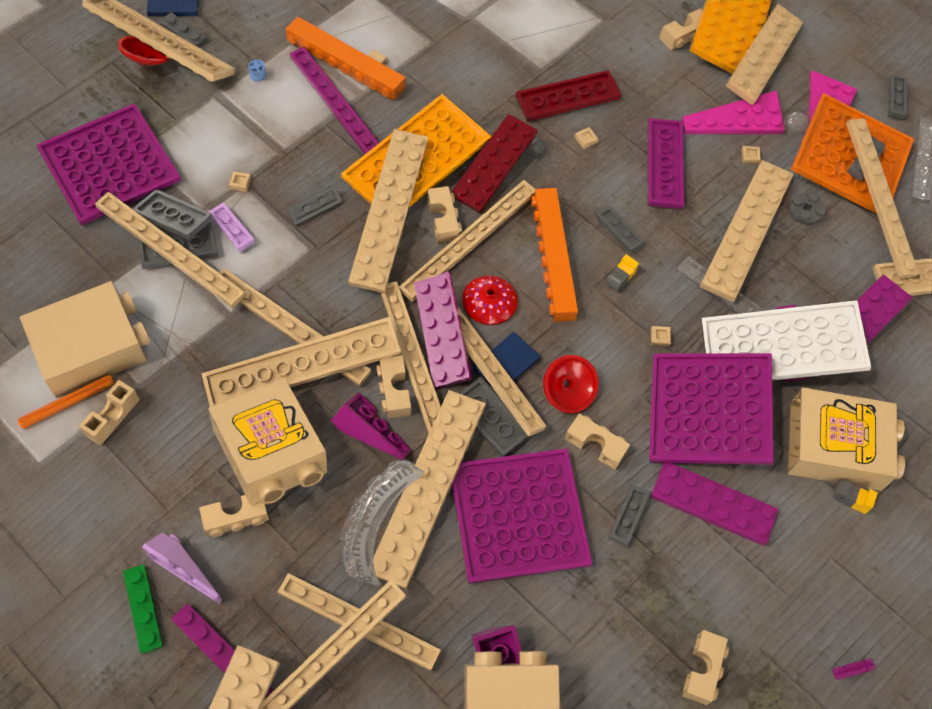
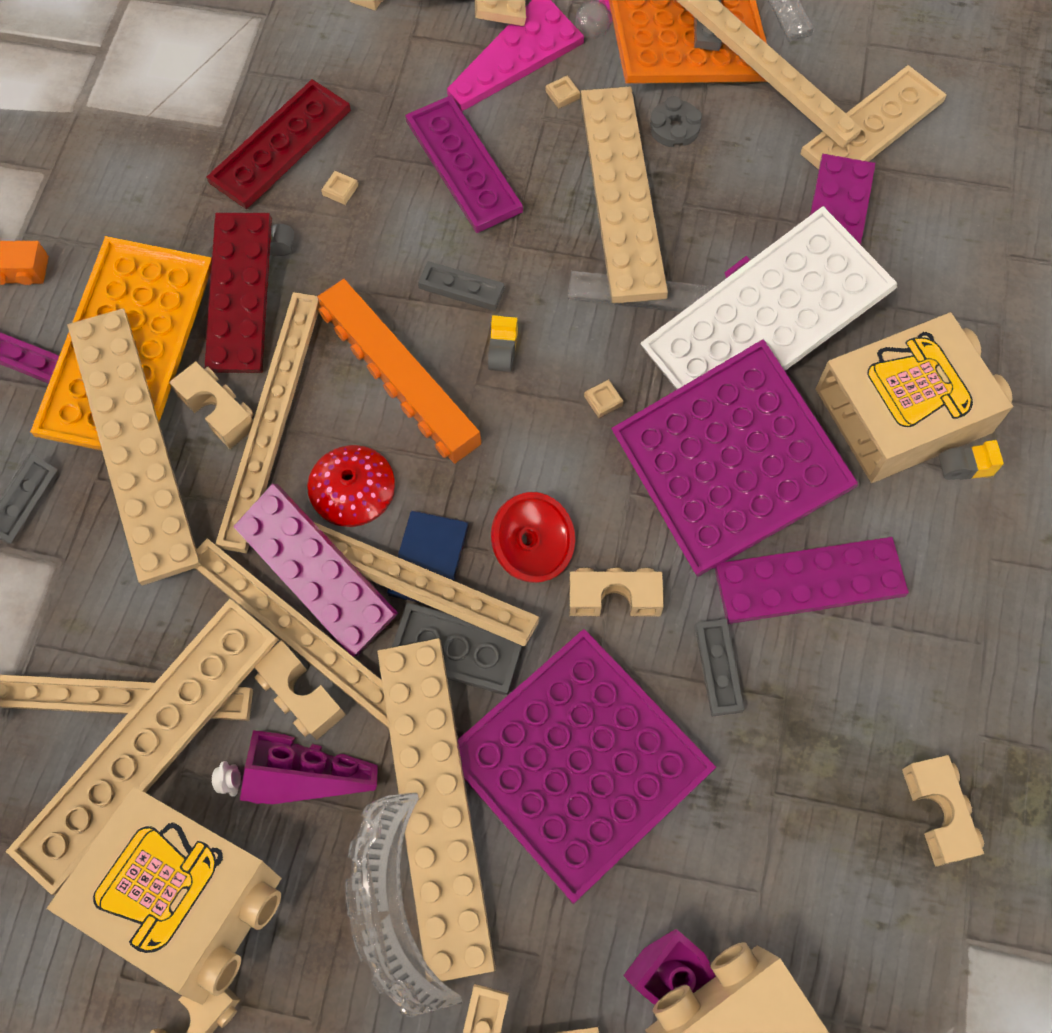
camera: 25 degrees left, 5 degrees up
none -> white plate [212,761,241,797]

